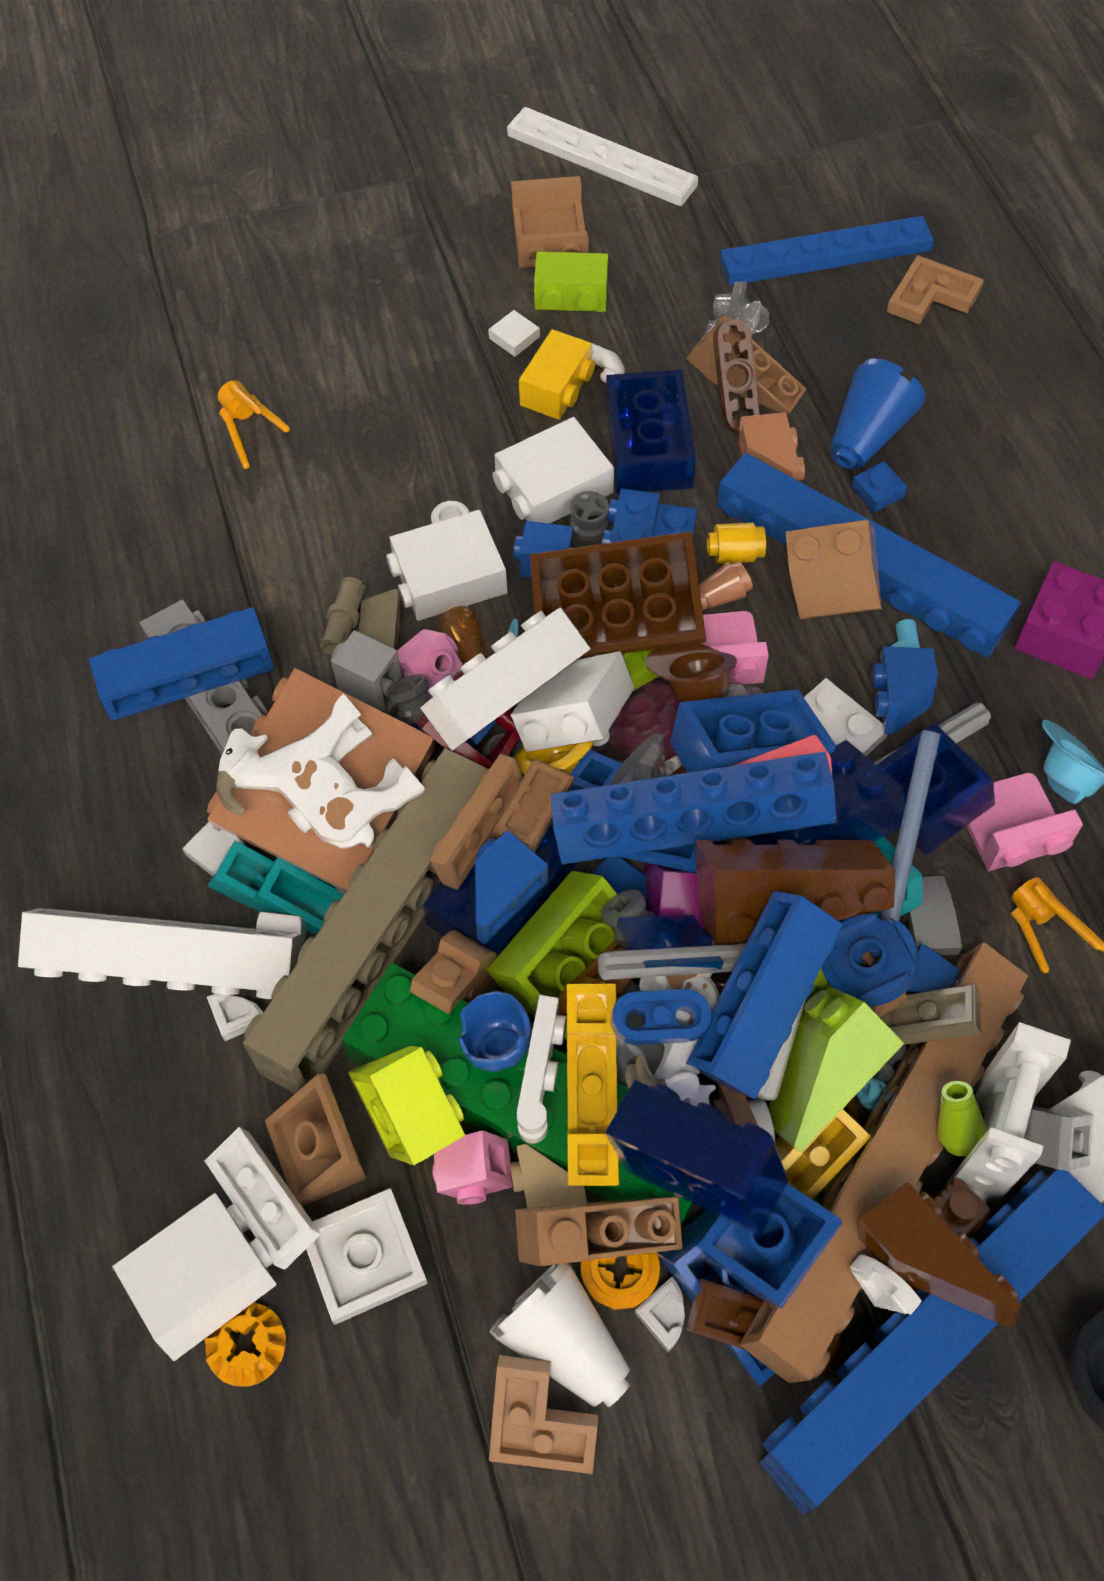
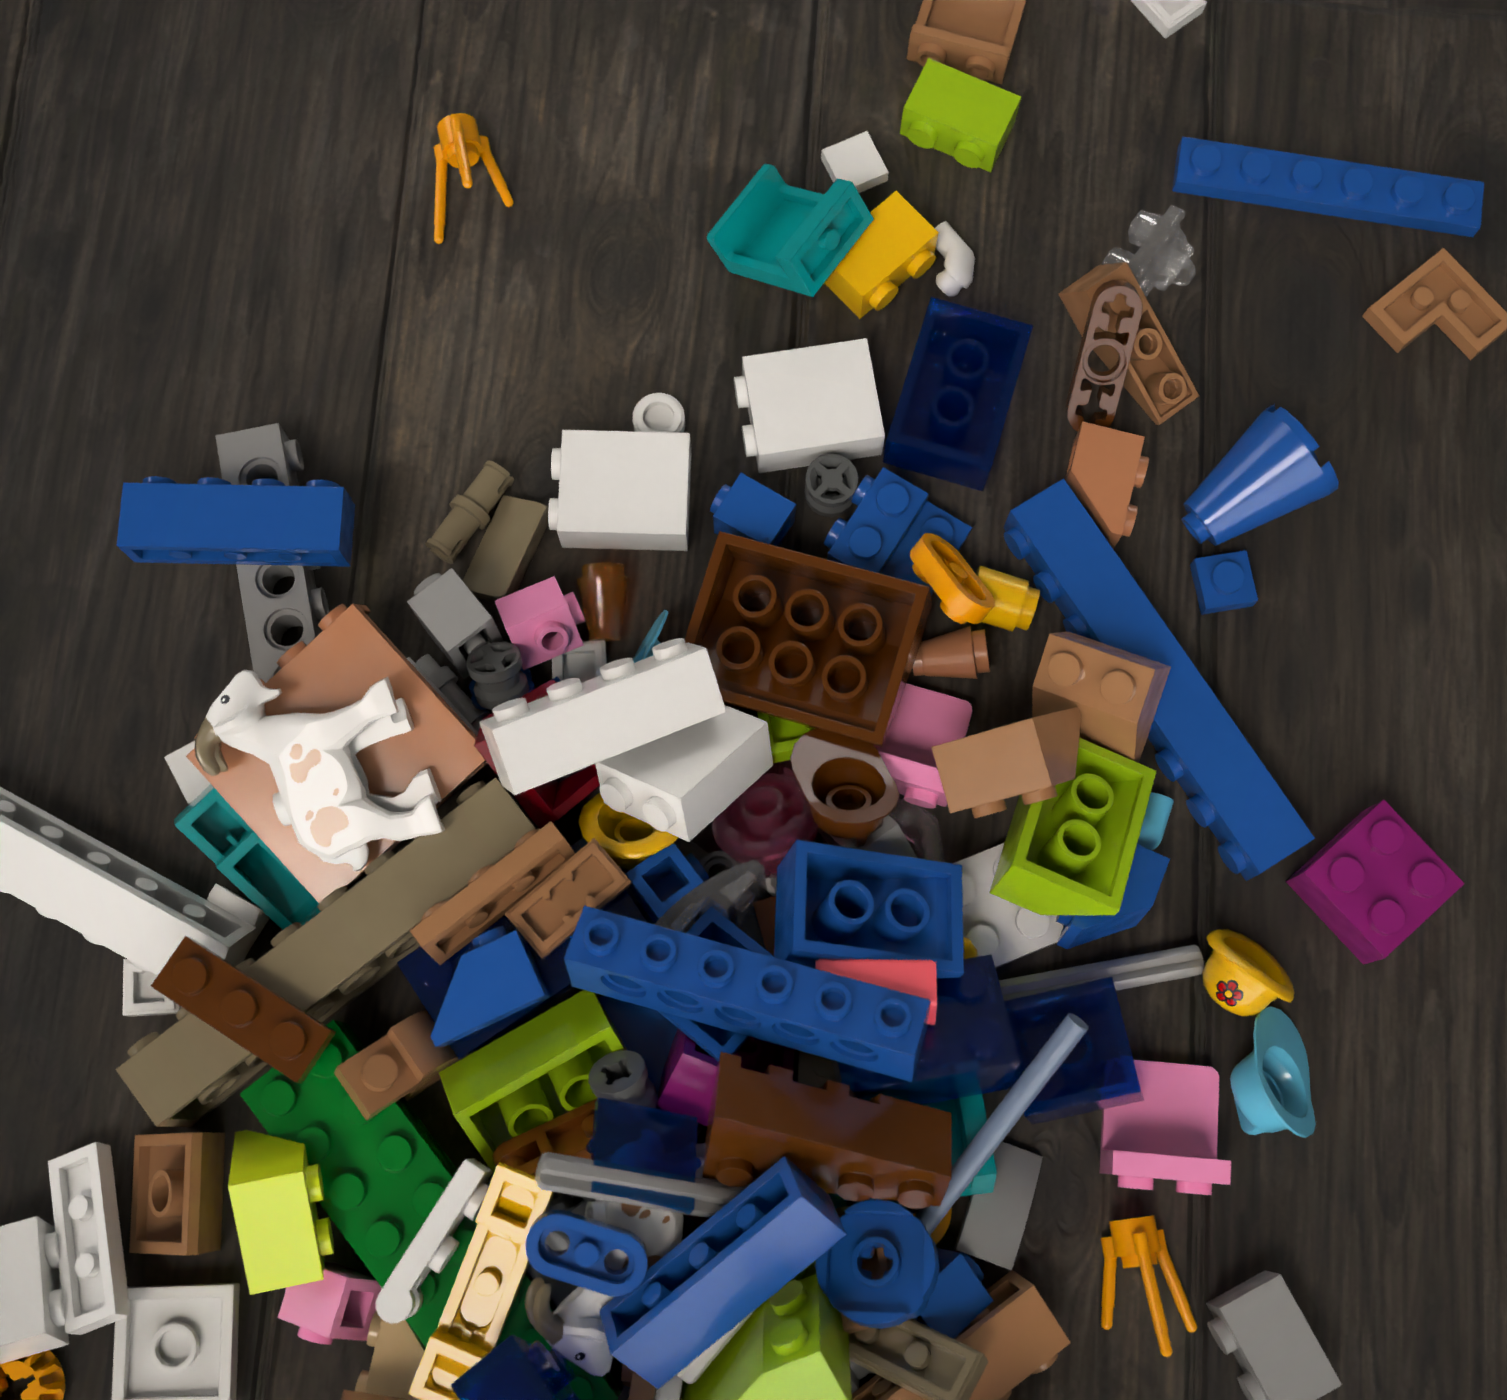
camera: 20 degrees right, 15 degrees up
blue hair [458,991,532,1072] -> none
none -> reddish brown plate [150,936,336,1084]
none -> teal panel [707,164,874,297]
none -> light orange plate [910,533,995,624]
none -> medium nougat slope [931,707,1081,818]
none -> lime slope [989,737,1156,915]
none -> yellow hat [1202,929,1294,1017]

